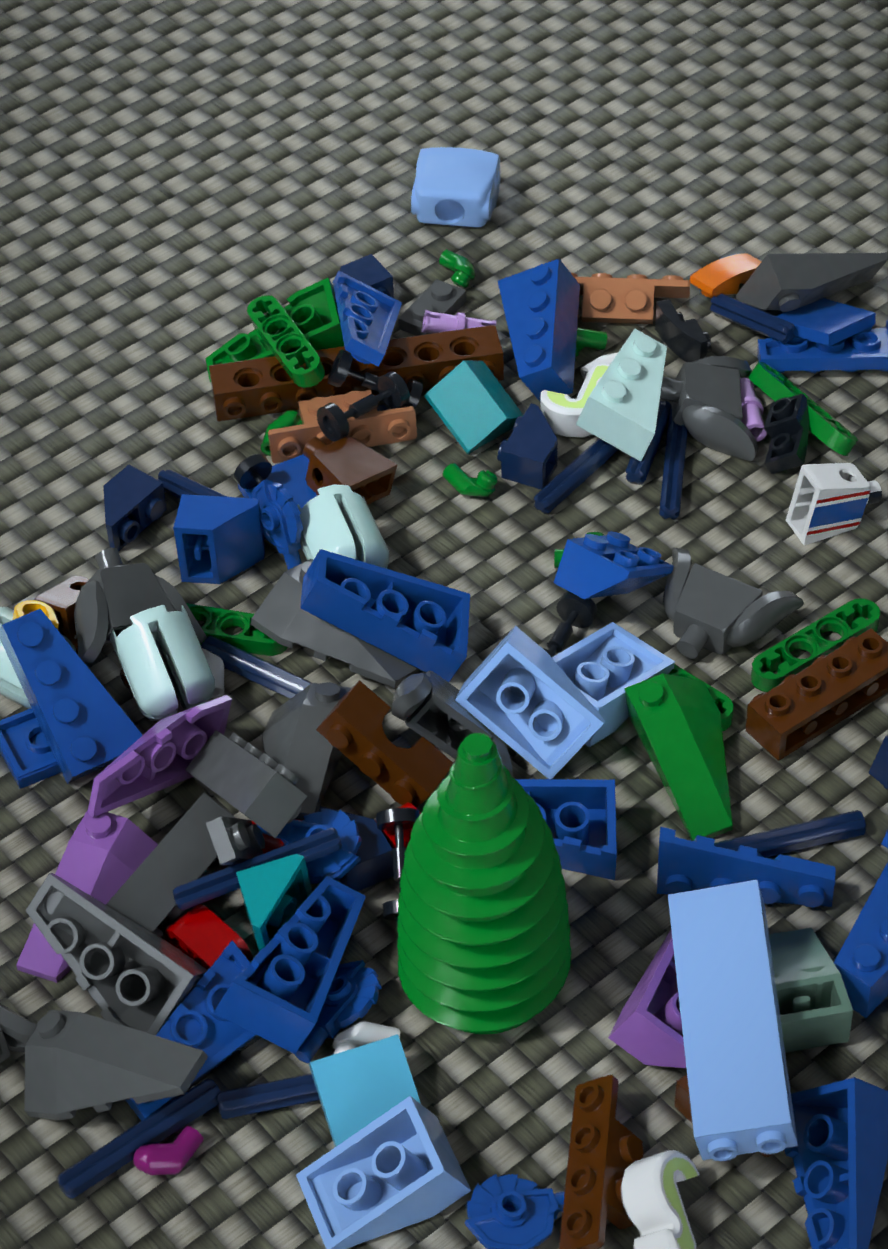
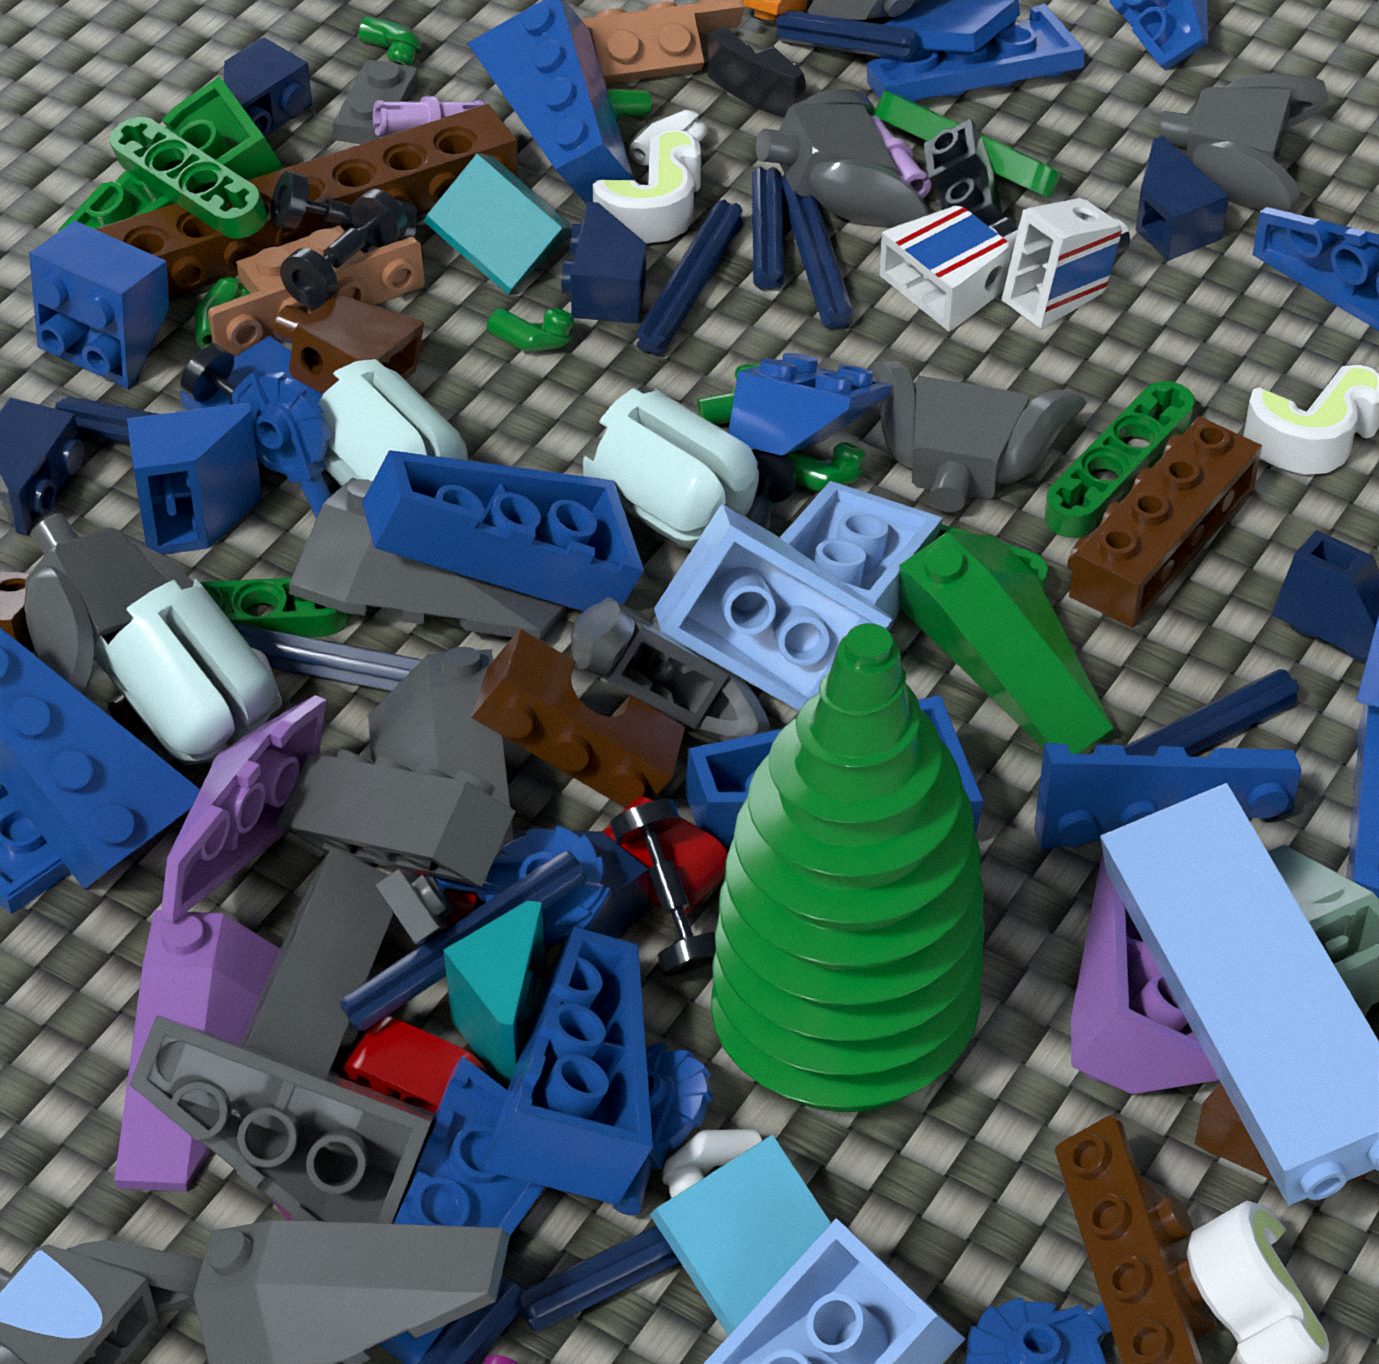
camera: 20 degrees left, 0 degrees up
blue wing [333,271,402,367] -> none
light aqua wedge [576,329,667,462] -> none
none -> blue slope [29,221,169,389]
none -> light aqua cylinder [583,388,759,550]
none -> green arm [787,442,866,492]
none -> white torso [879,206,1018,332]

